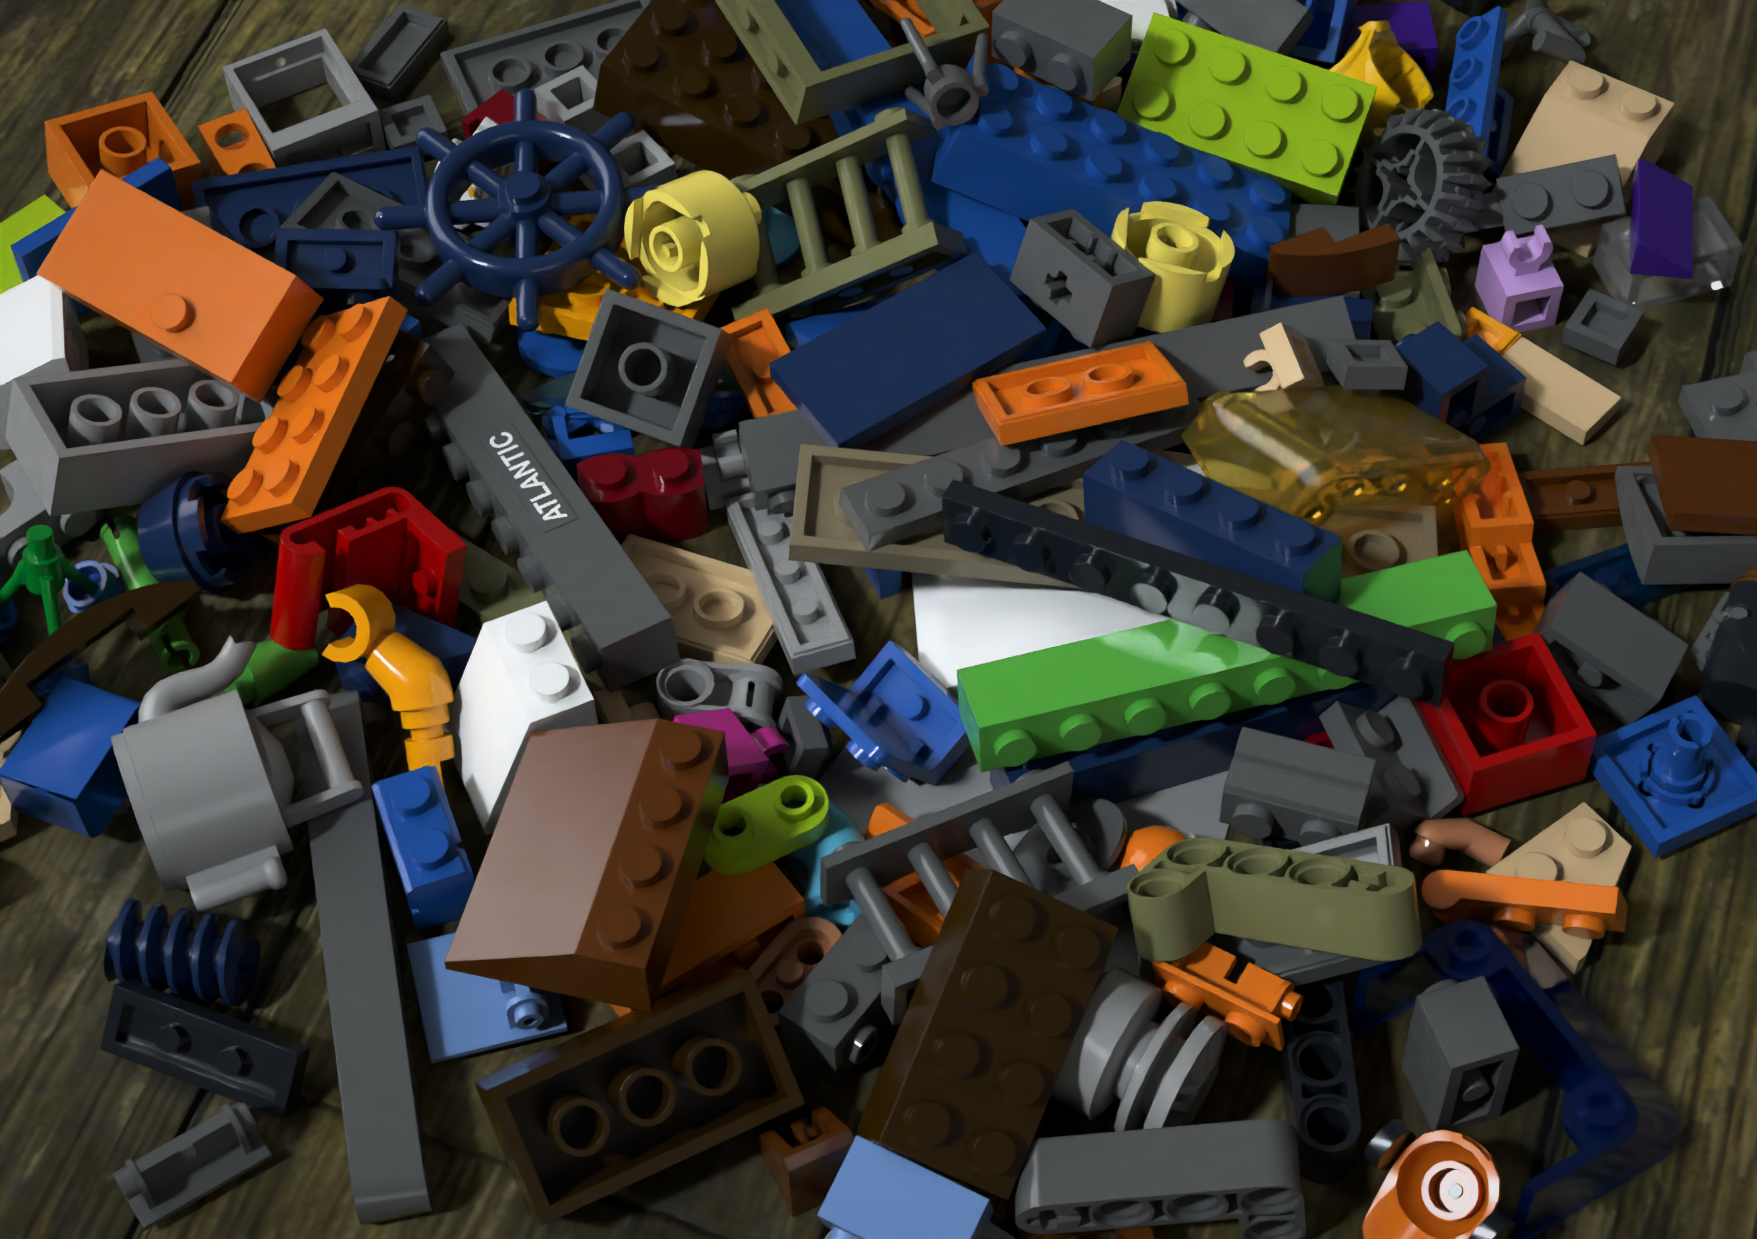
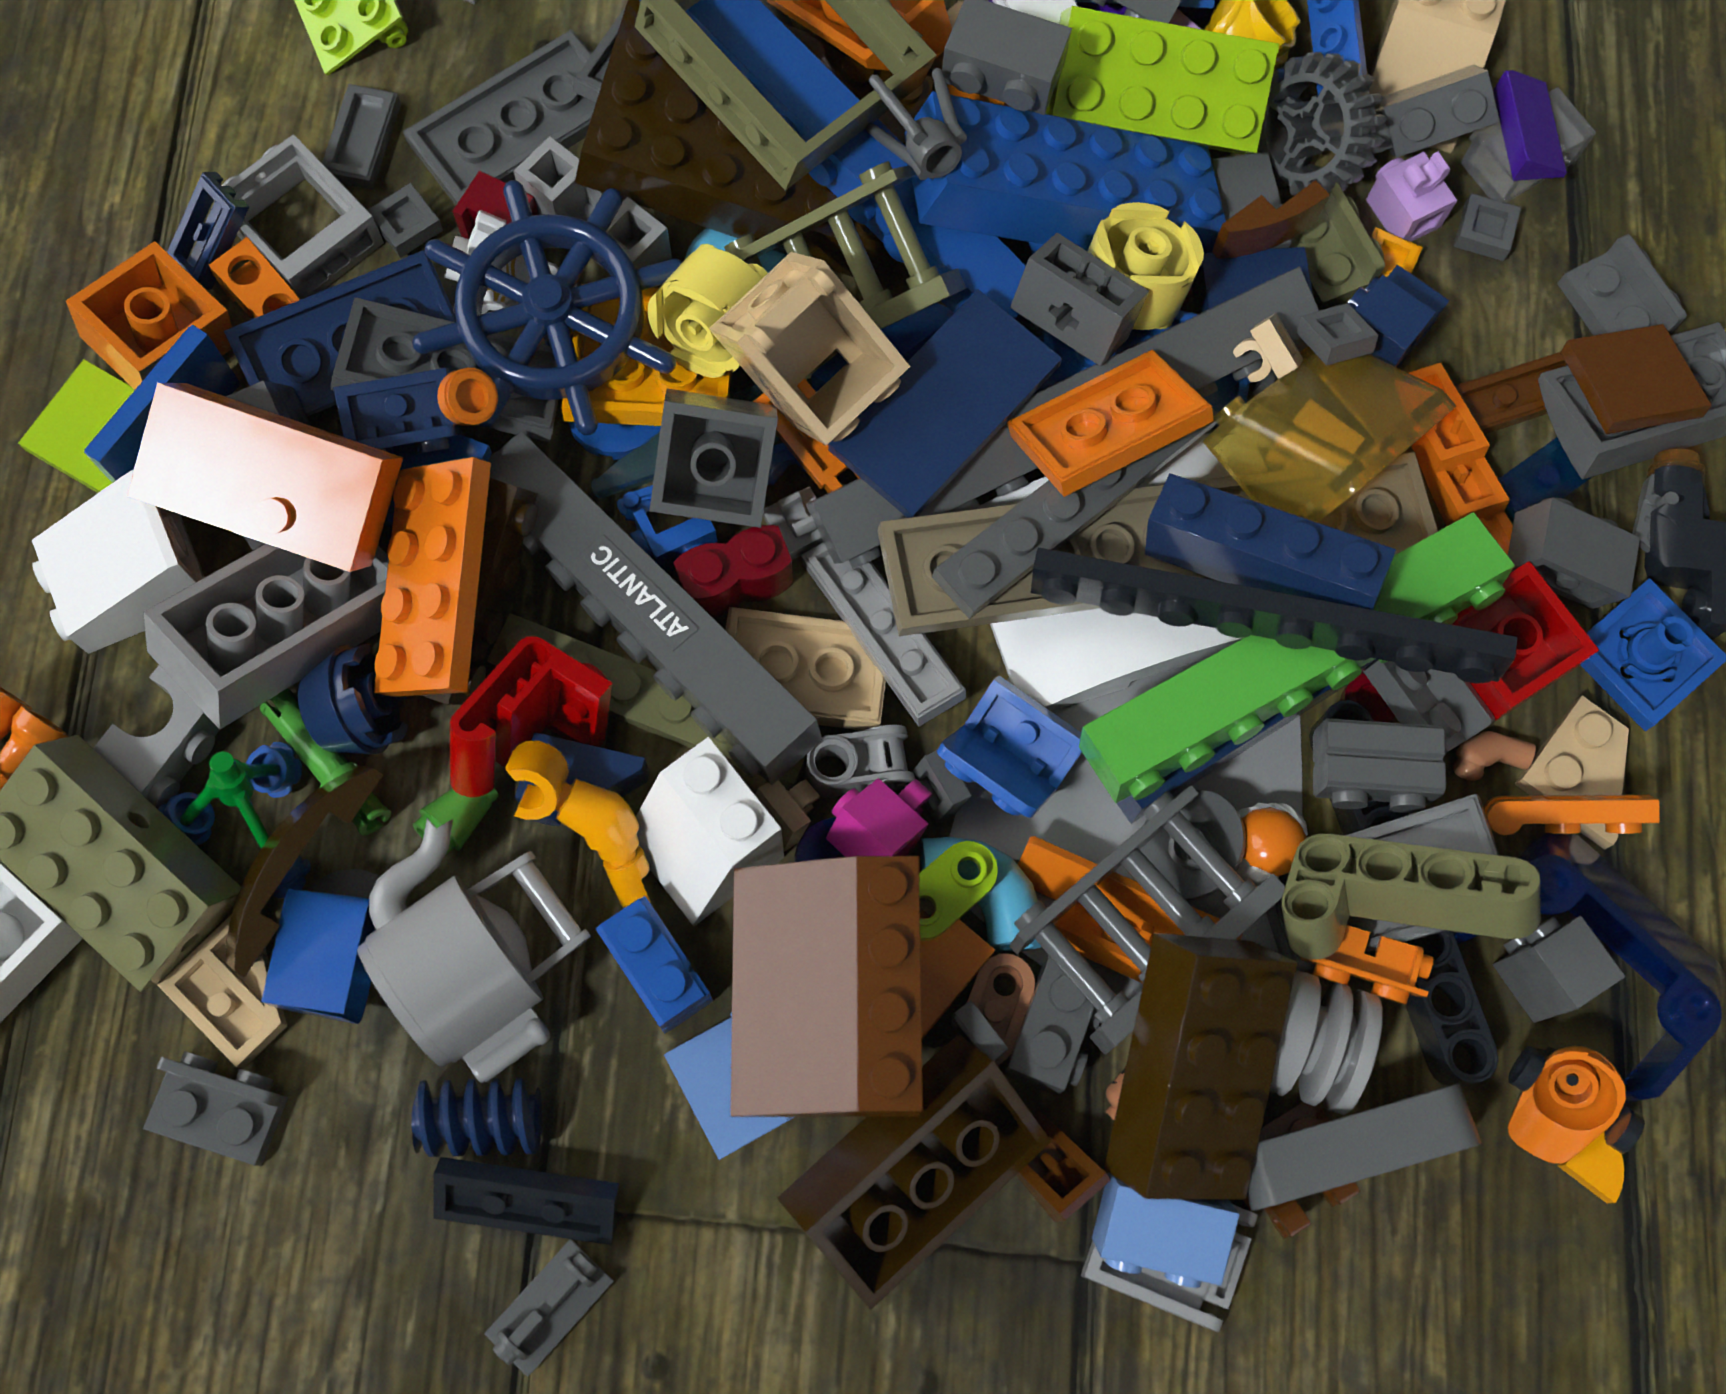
camera: 20 degrees left, 20 degrees up
dark grey beam [295,689,433,1225] -> none
tan tile [1502,337,1622,446] -> none
none -> dark blue tile [167,172,250,290]
none -> orange tile [437,368,498,426]
none -> tan container [709,252,910,446]
none -> dark grey tile [950,1000,1008,1061]

